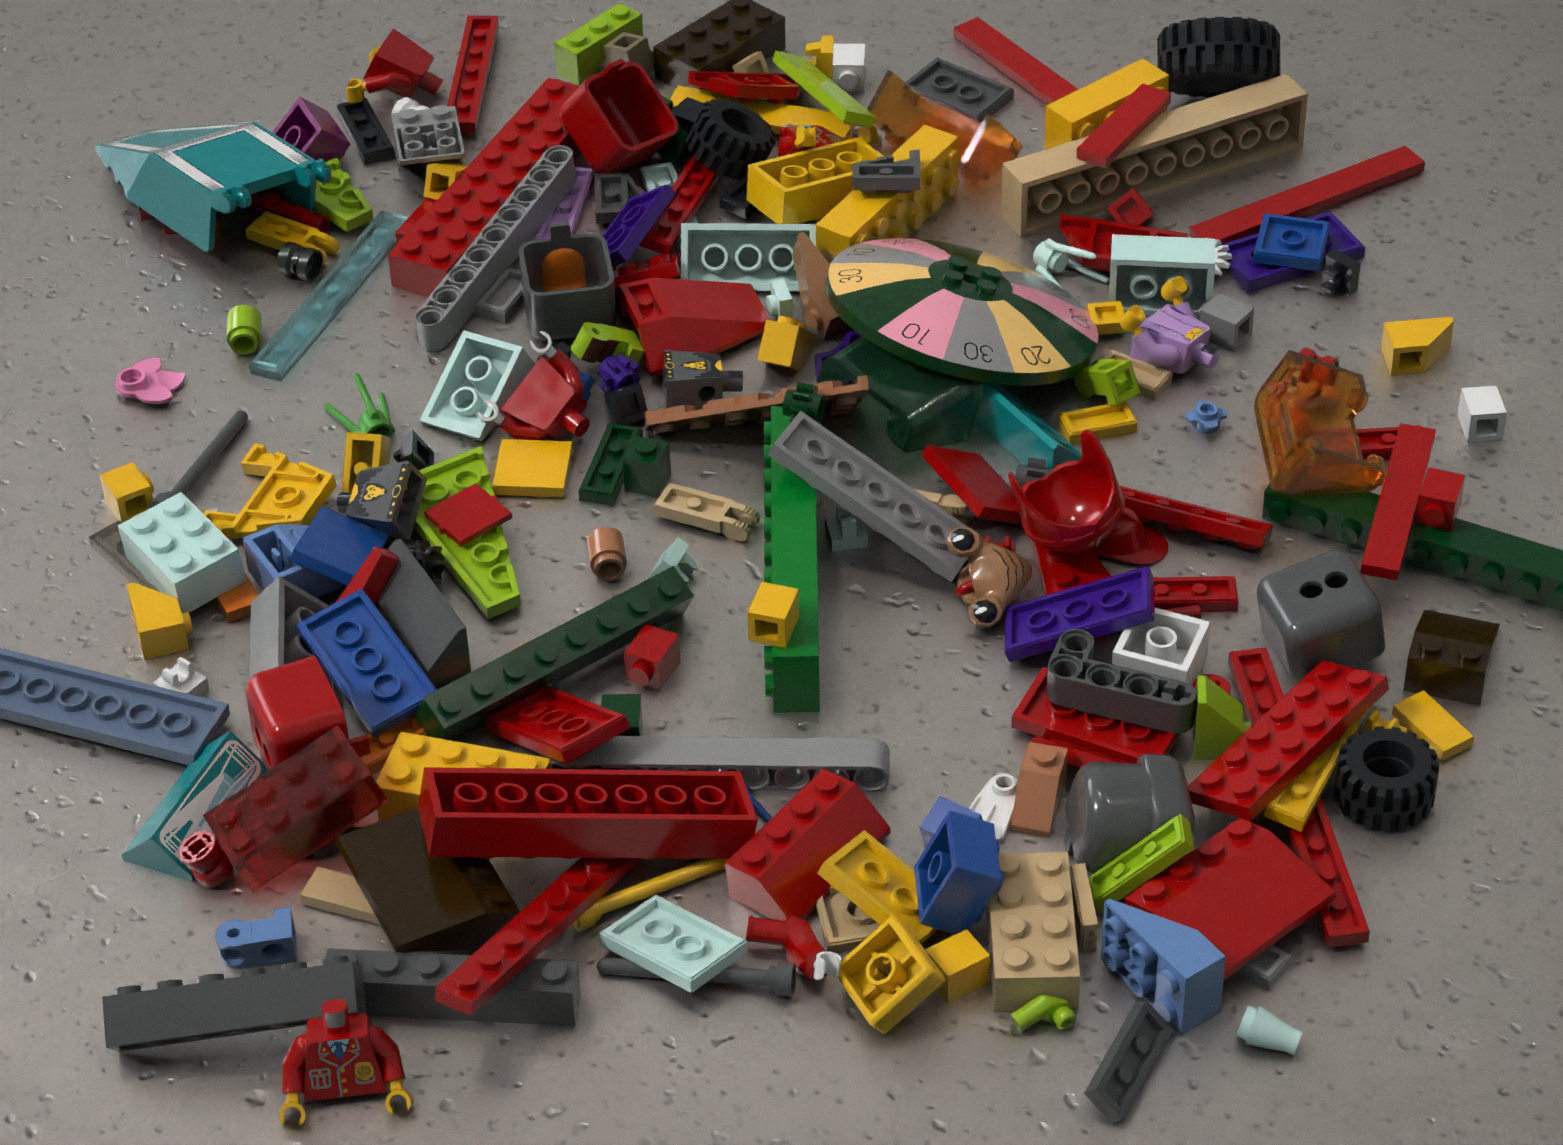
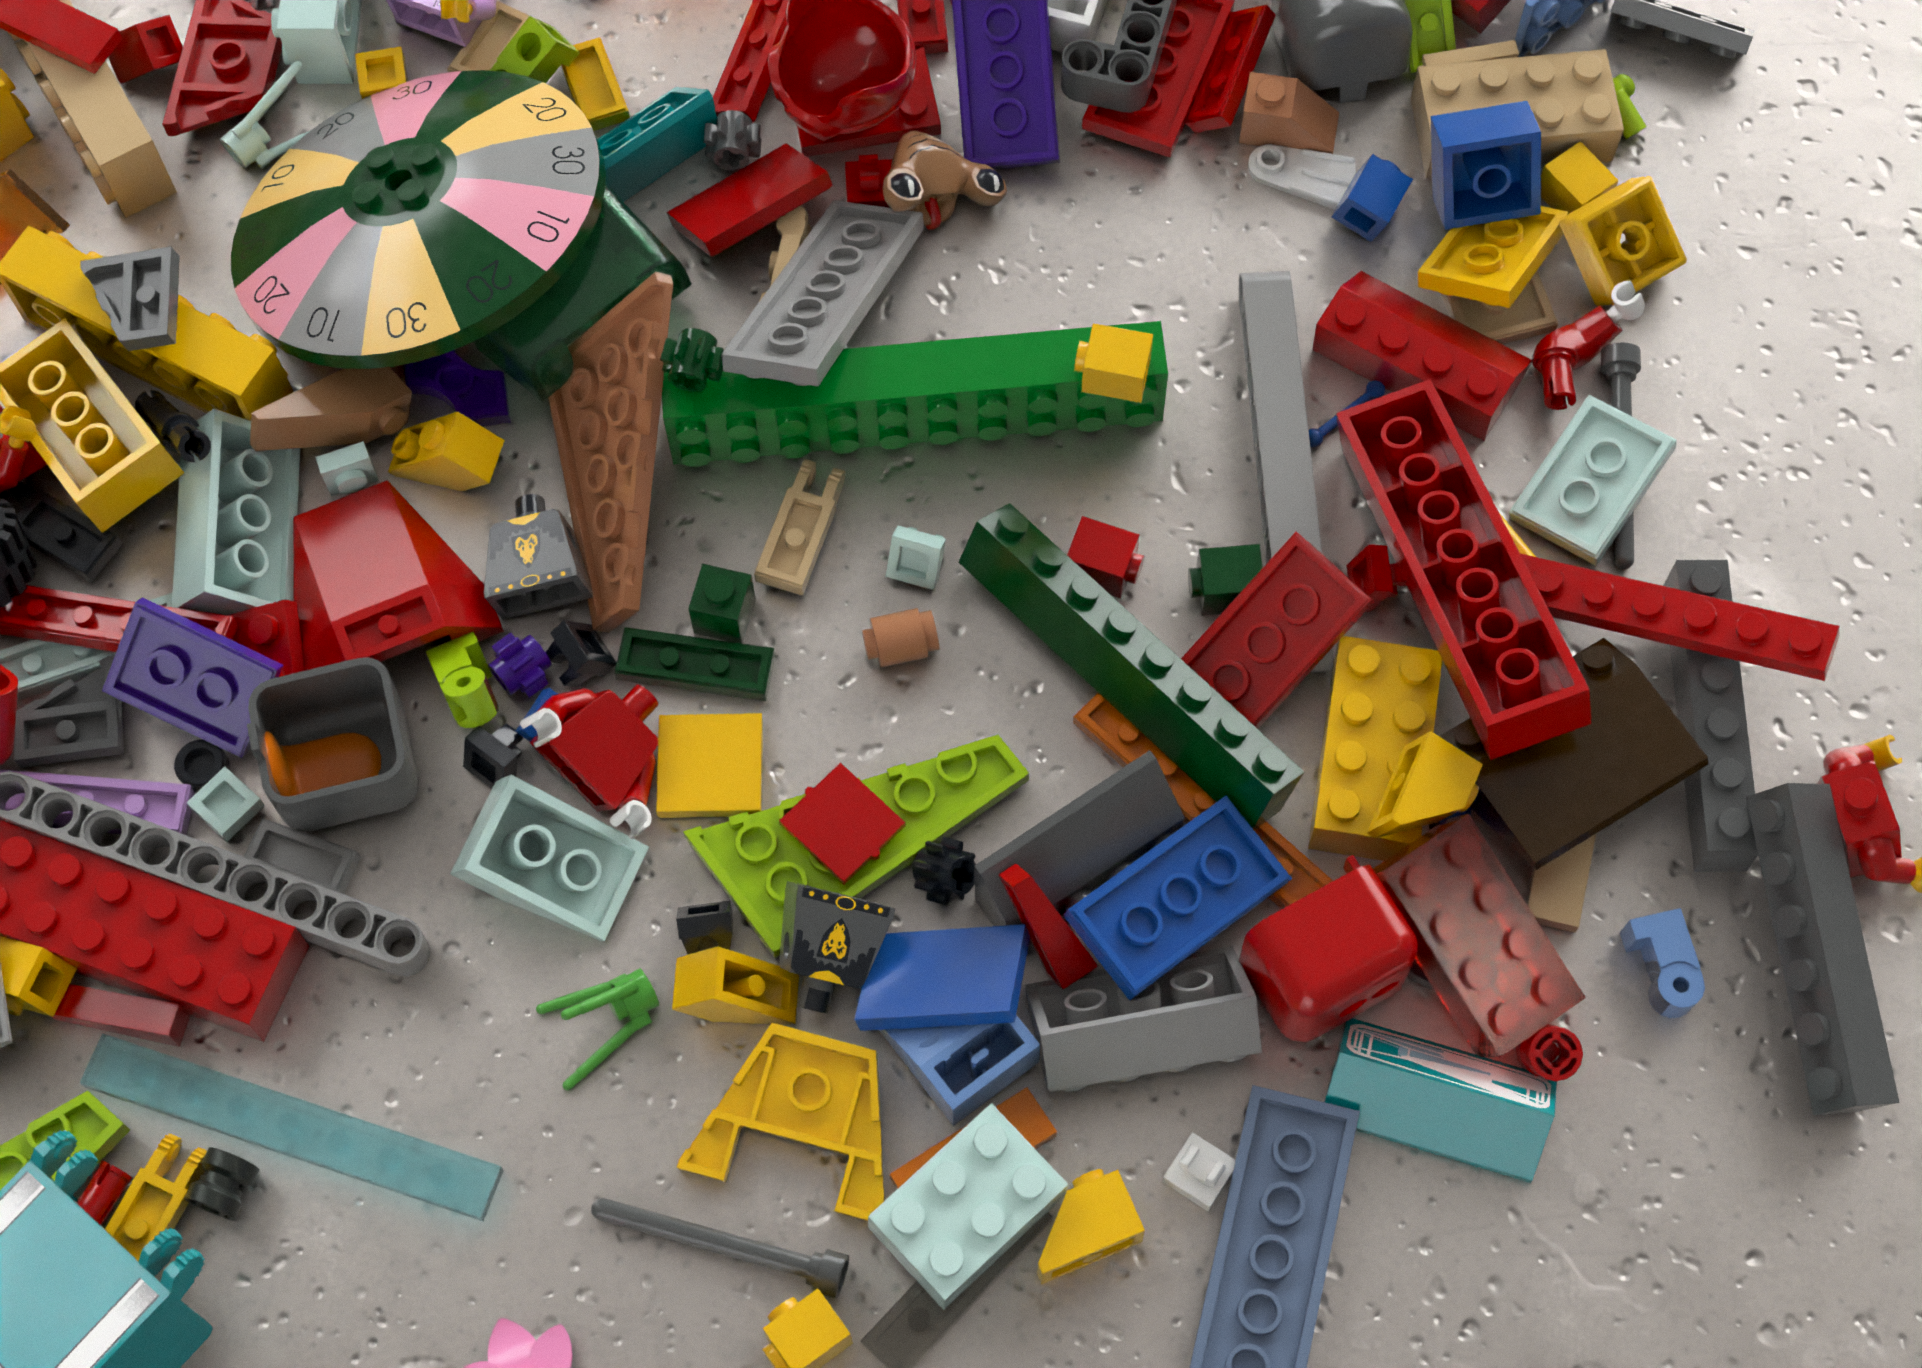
camera: 95 degrees left, 25 degrees up
lime brick [227,305,262,355] -> none
none -> black pin [135,390,211,462]
none -> yellow slope [1367,731,1483,838]

